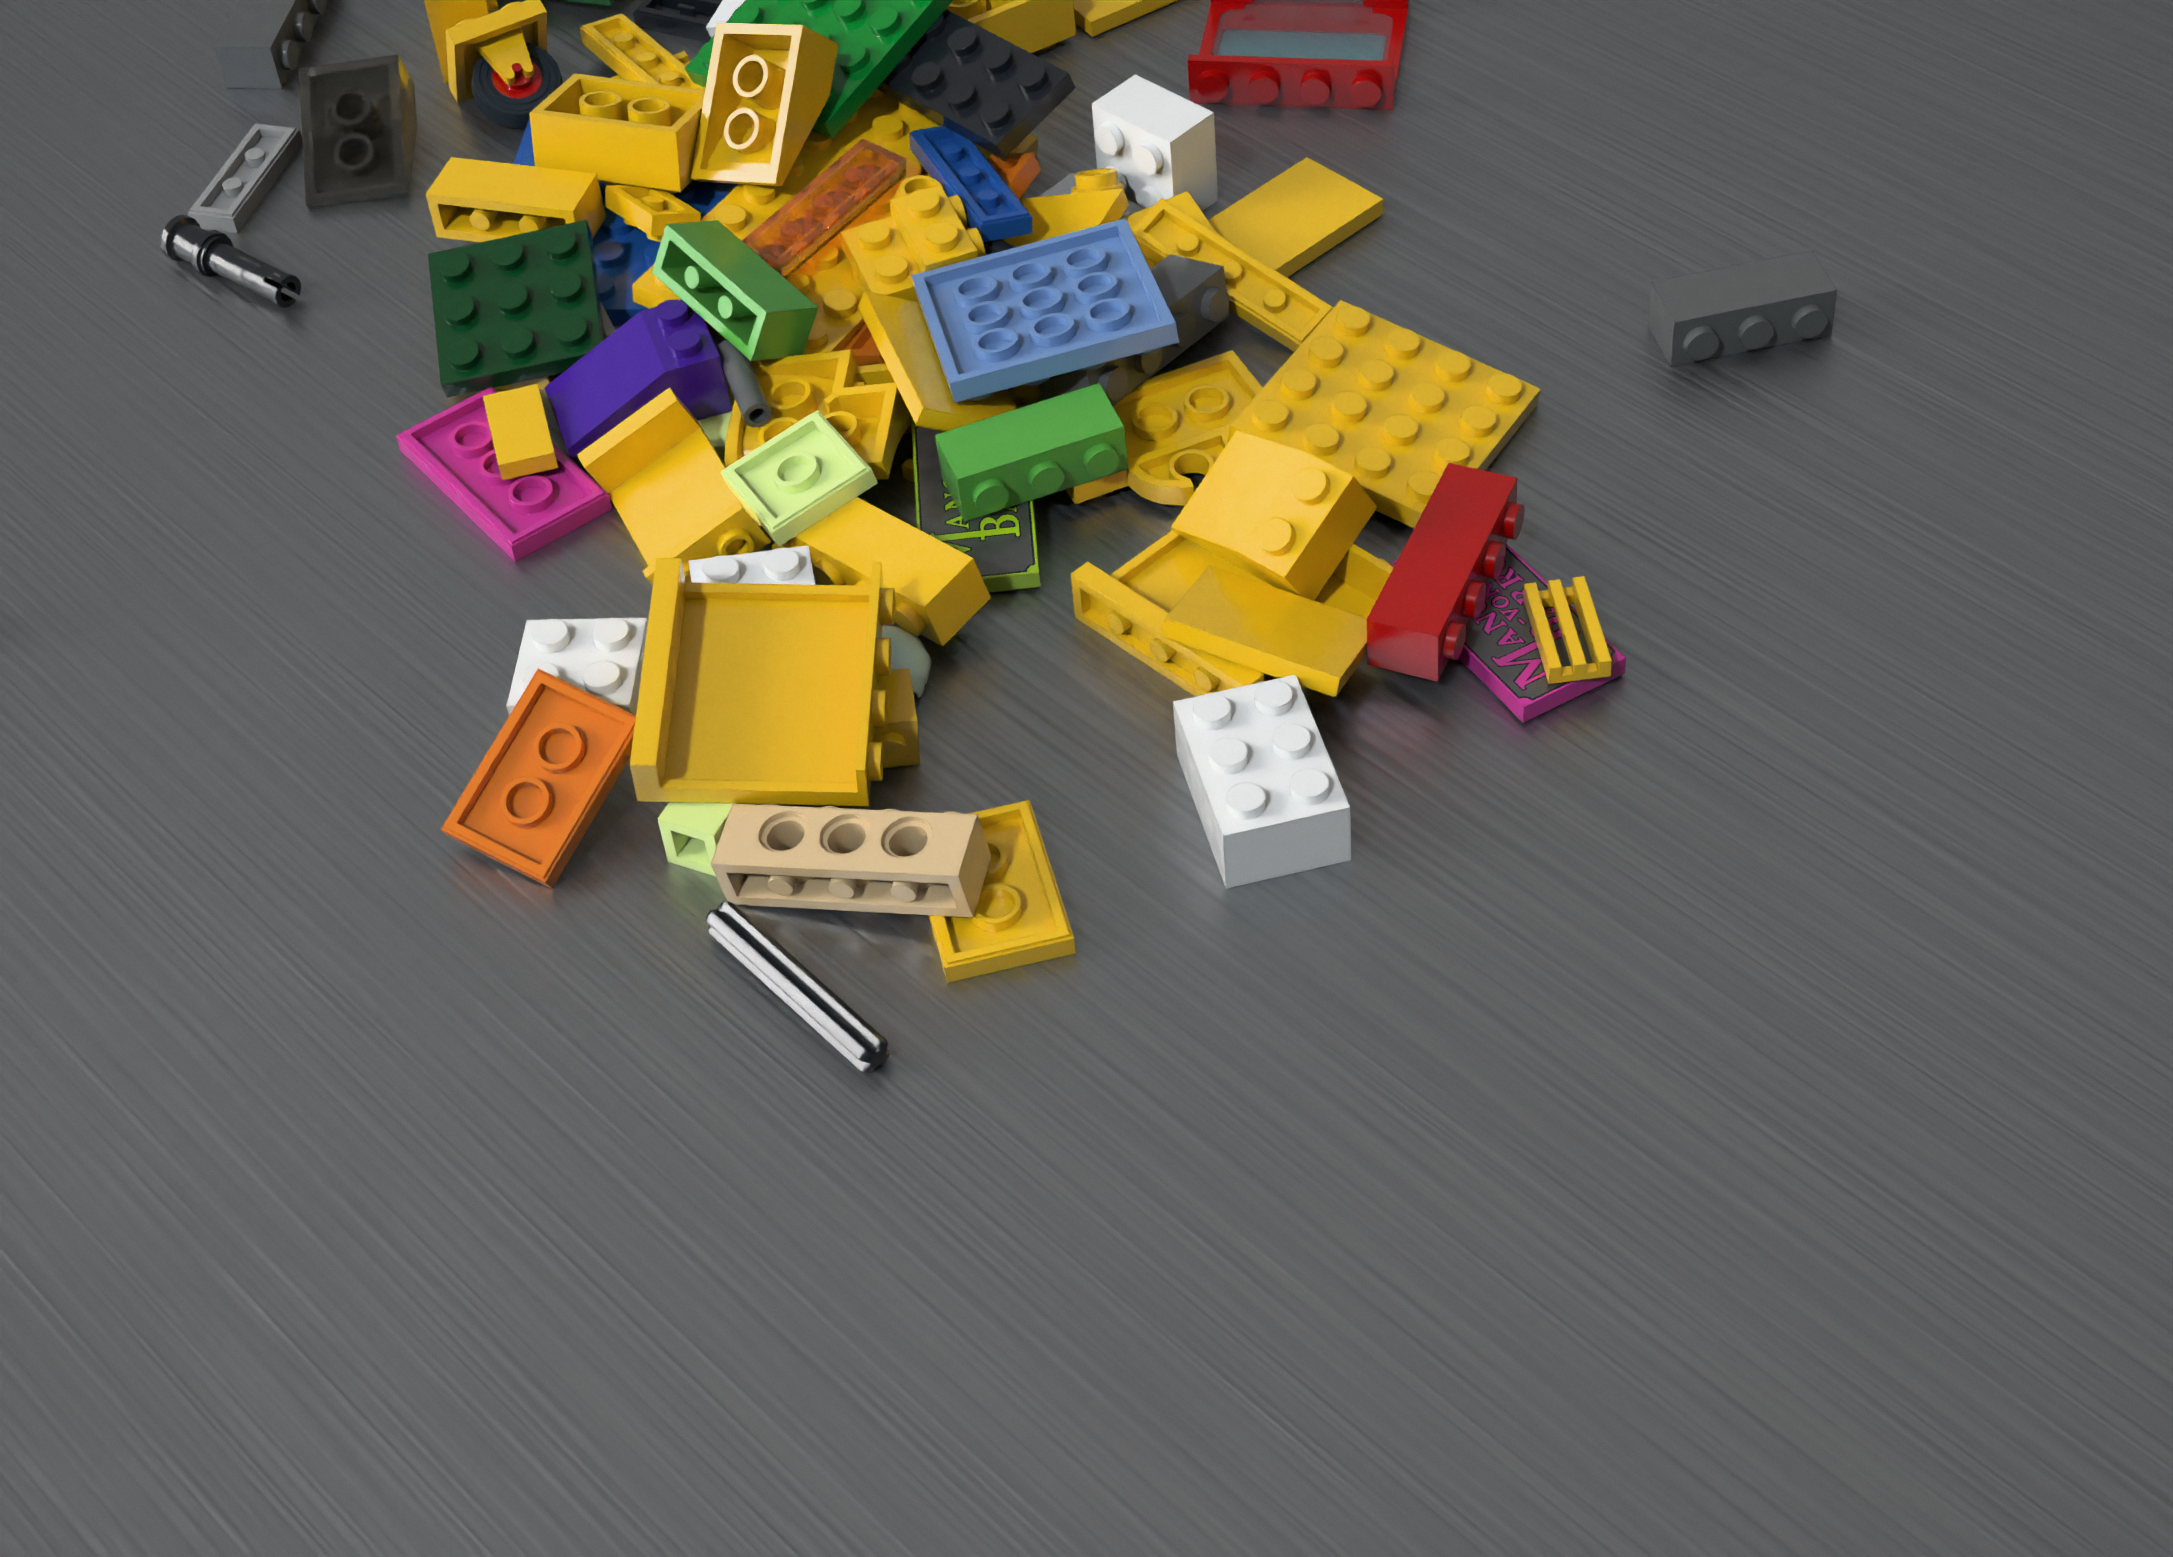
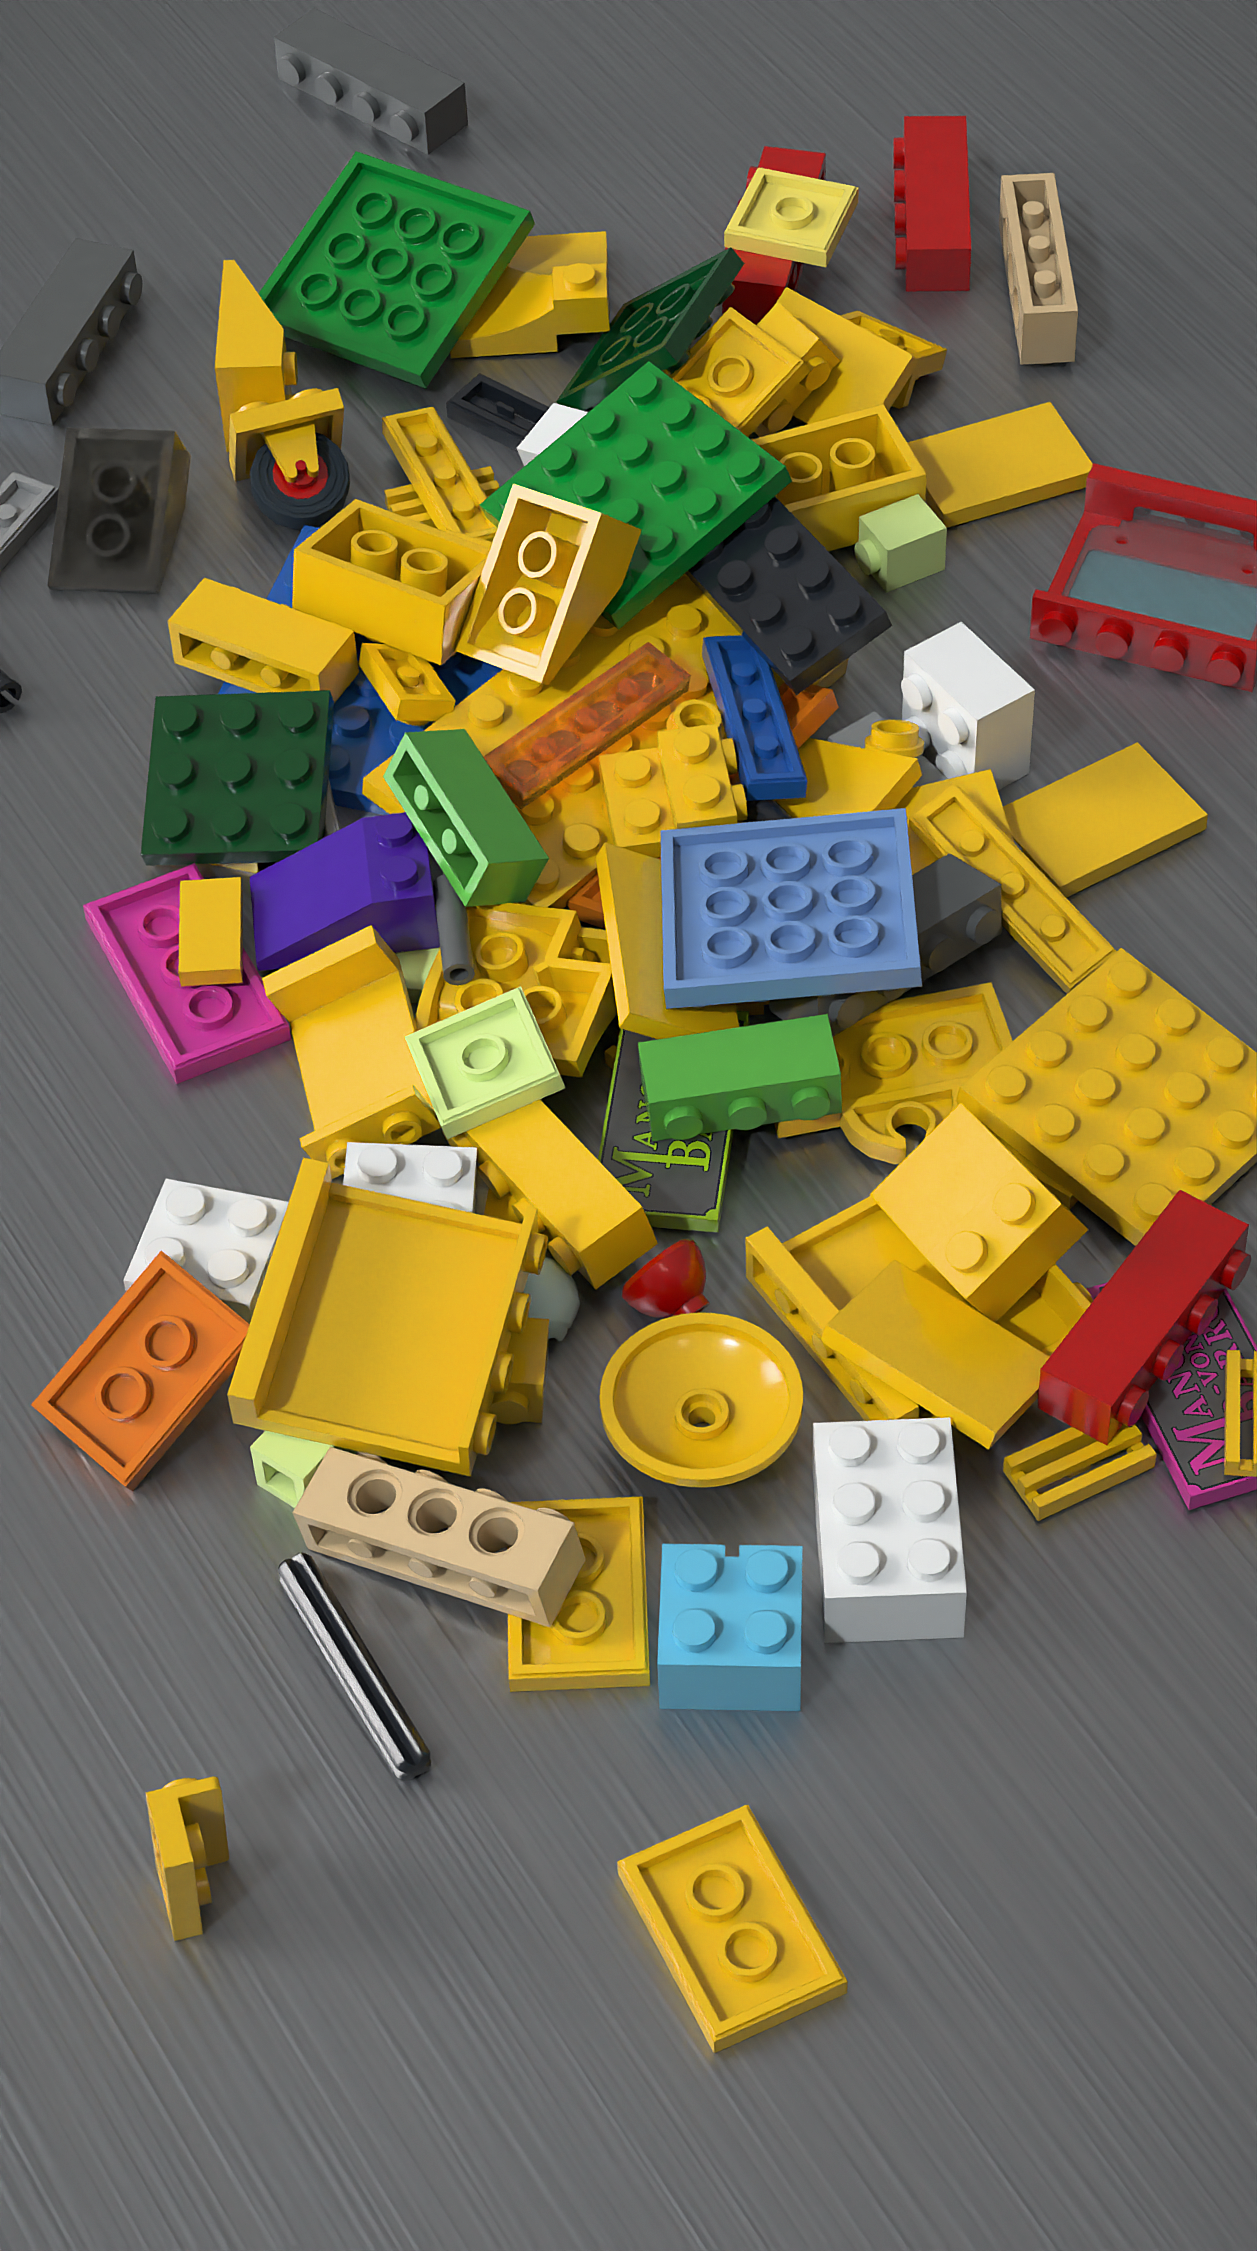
camera: 10 degrees right, 5 degrees up
none -> yellow bracket [145,1776,229,1941]
none -> yellow dish [599,1313,803,1488]
none -> yellow tile [617,1804,848,2054]
none -> red brick [622,1239,710,1319]
none -> medium azure piece [657,1544,803,1711]
none -> yellowish green brick [854,494,947,593]
none -> yellow tile [1003,1424,1157,1521]

